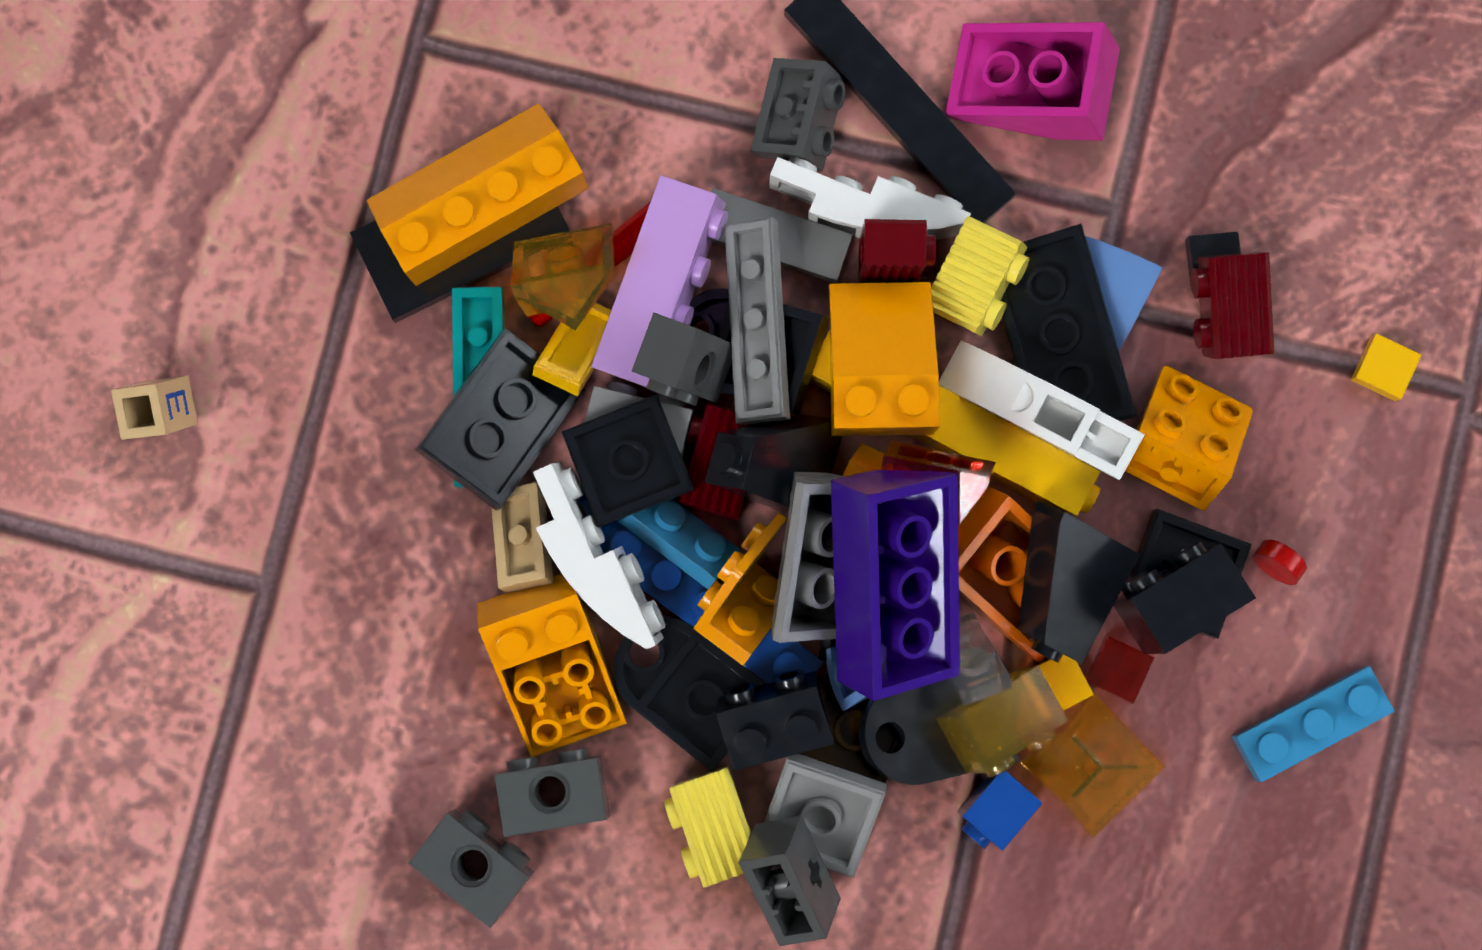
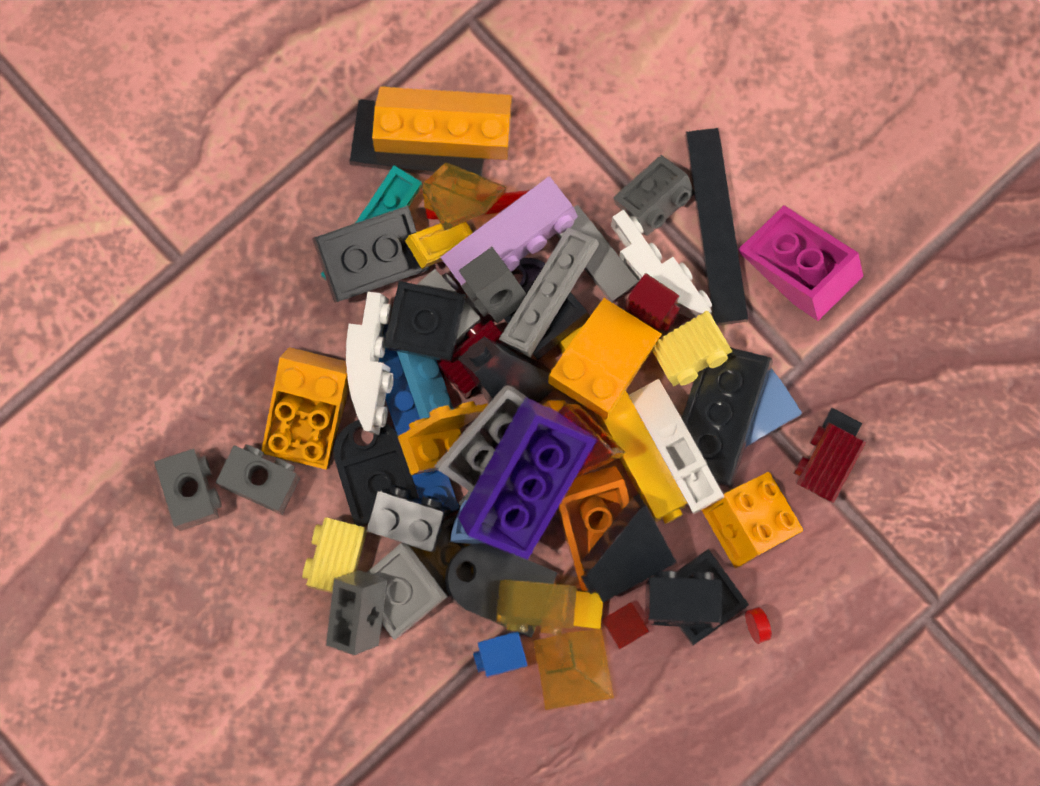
camera: 30 degrees right, 5 degrees down
tan brick [111,375,198,440] -> none
tan plate [492,482,553,593] -> none
clear plate [949,613,1012,706] -> none
dark azure plate [1231,666,1395,782] -> none
yellow tile [1350,333,1422,402] -> none

